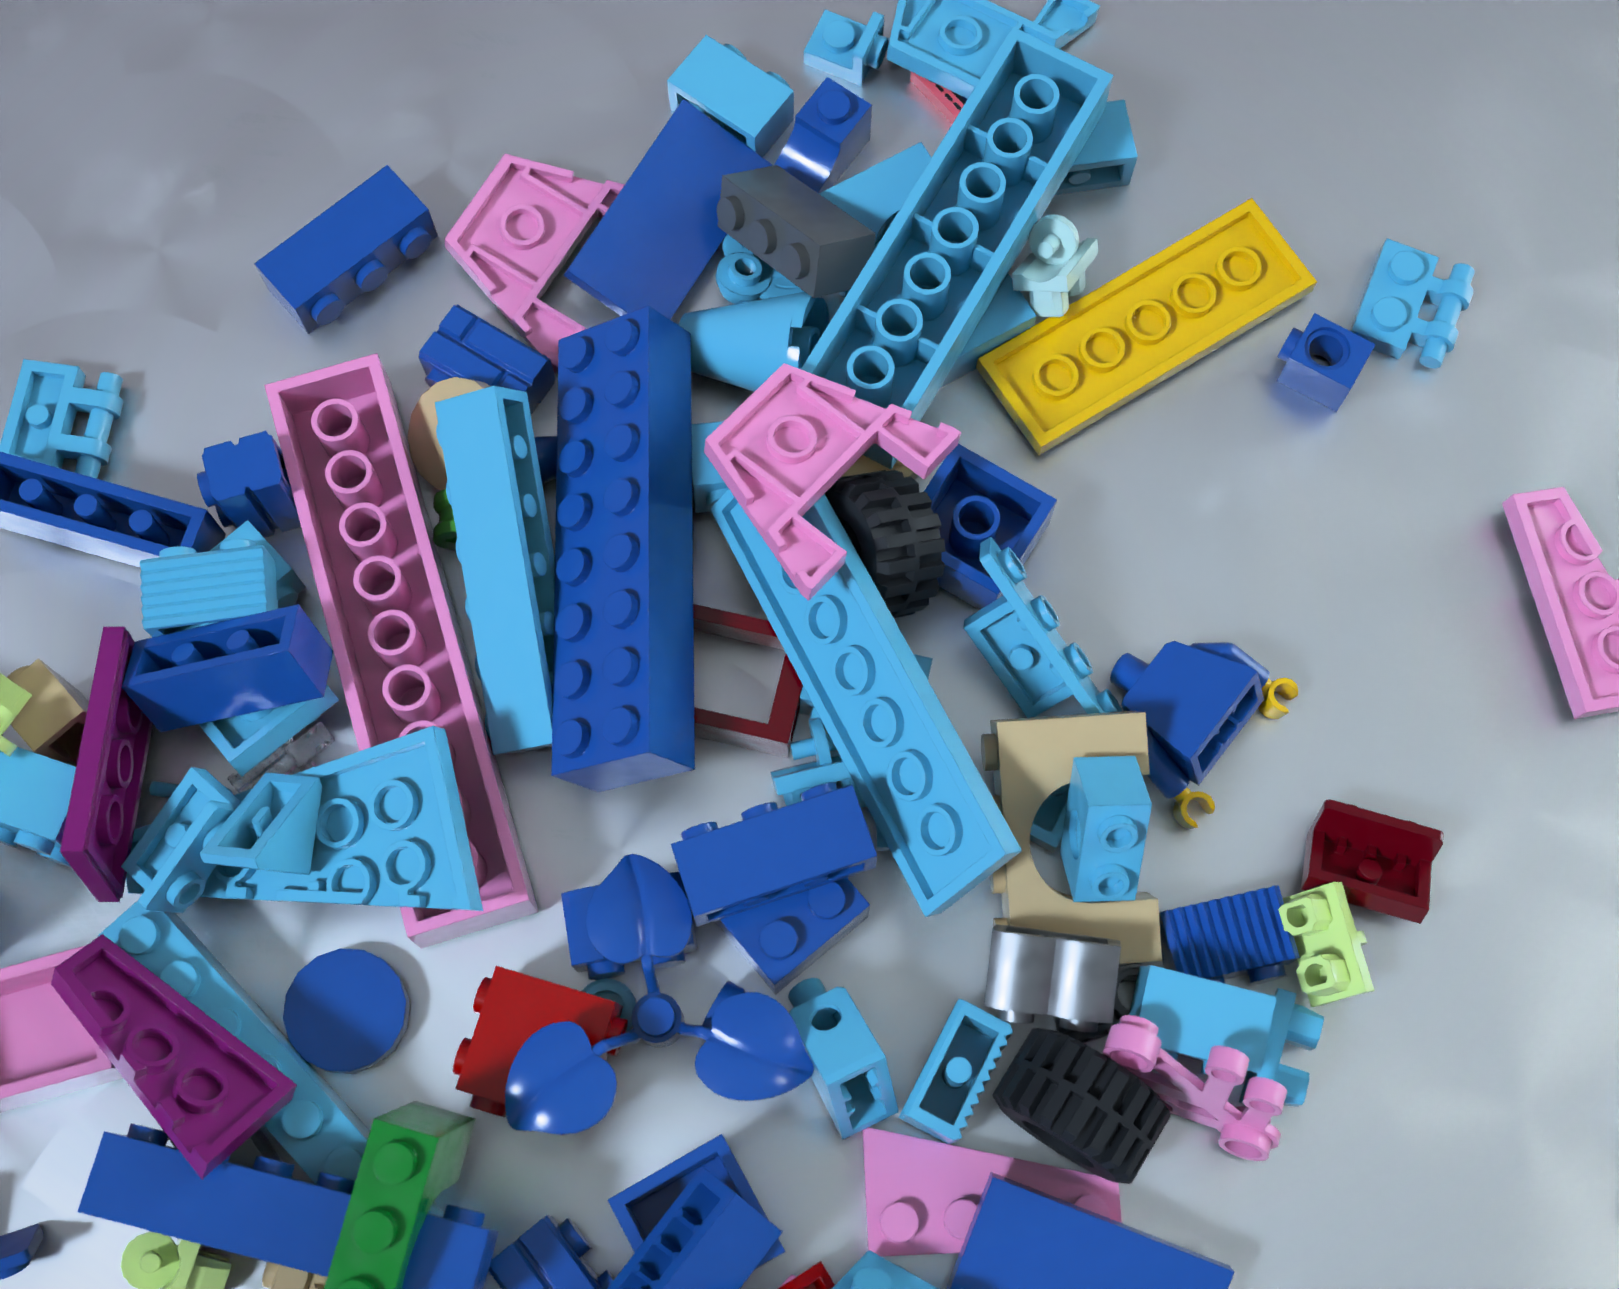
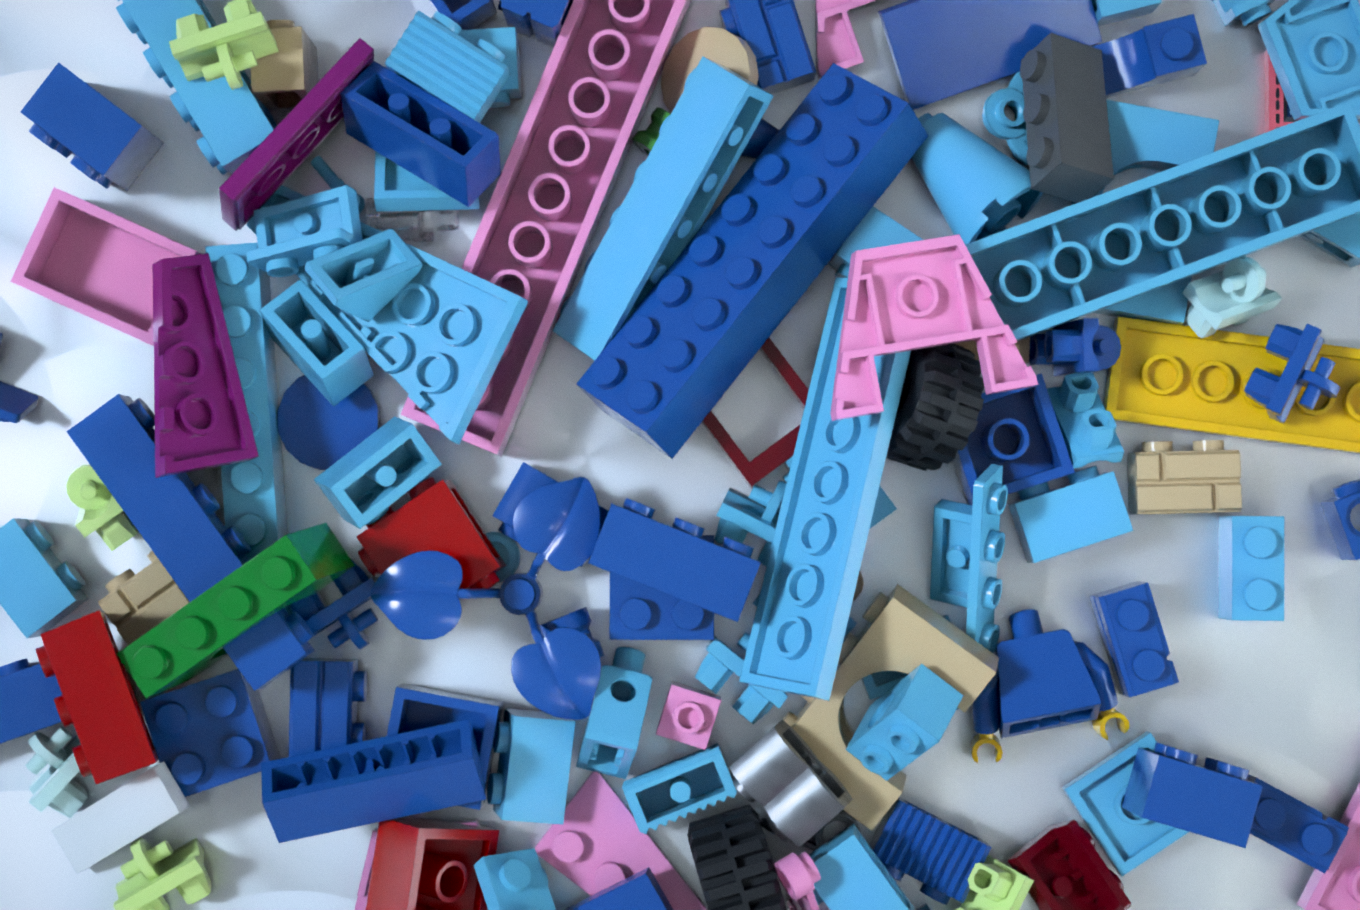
camera: 40 degrees right, 15 degrees up
none -> medium azure brick [259,279,374,407]
none -> blue hips [290,558,379,650]
none -> medium azure brick [314,416,442,529]
none -> medium azure brick [487,708,576,825]
none -> bright pink brick [656,681,721,750]
none -> medium azure hips [695,632,789,724]
none -> medium azure brick [1008,465,1133,563]
none -> blue hips [1029,318,1121,376]
none -> medium azure hips [1047,373,1124,468]
none -> medium azure plate [1062,731,1189,876]
none -> blue brick [1089,581,1179,697]
none -> blue brick [1122,742,1263,848]
none -> tan brick [1127,440,1242,515]
none -> medium azure brick [1218,516,1284,621]
none -> blue hips [1244,324,1341,424]
none -> blue brick [1247,775,1349,874]

